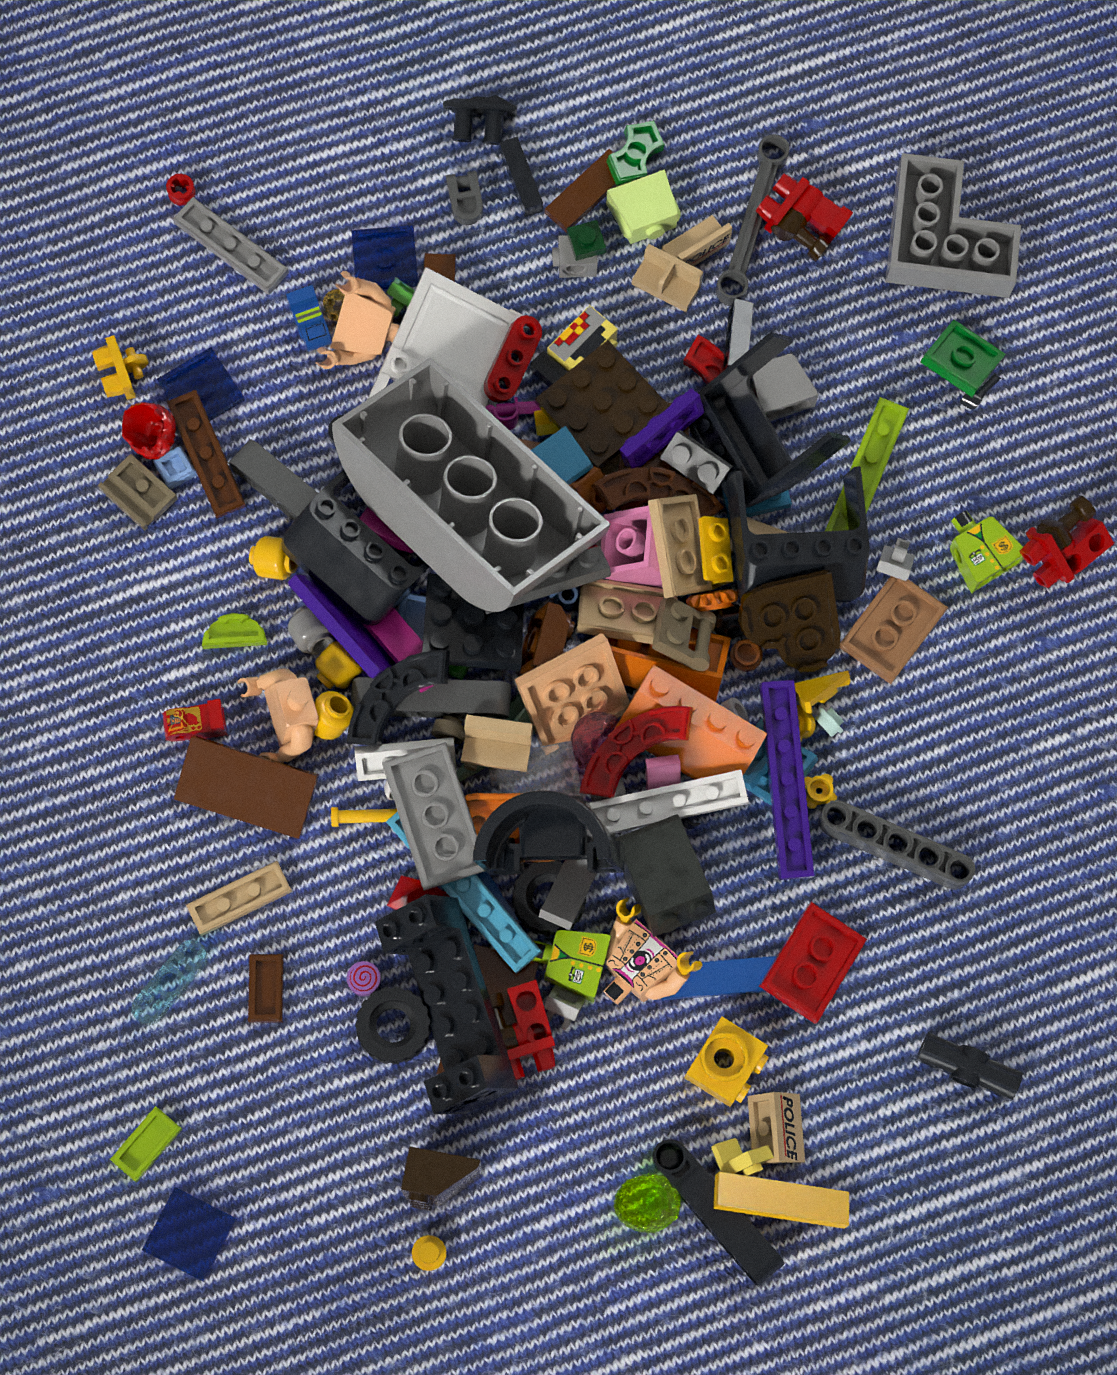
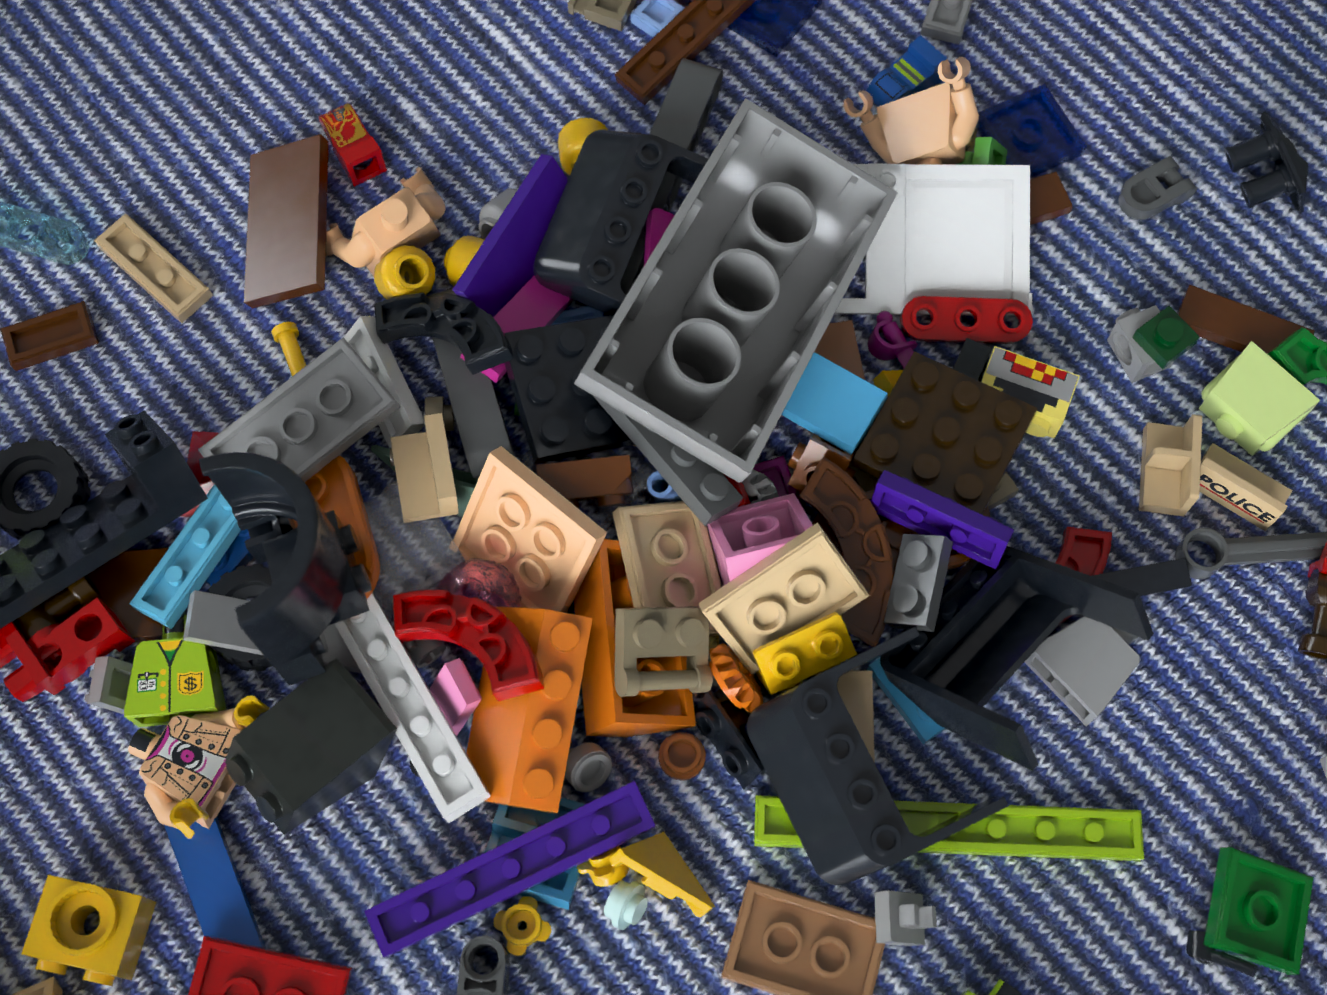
camera: 75 degrees right, 5 degrees down
lime tile [202,613,268,649] -> none
medium lavender tile [347,961,381,997] -> none
black piece [499,137,543,217] -> none
dark brown plate [738,570,841,672] -> none

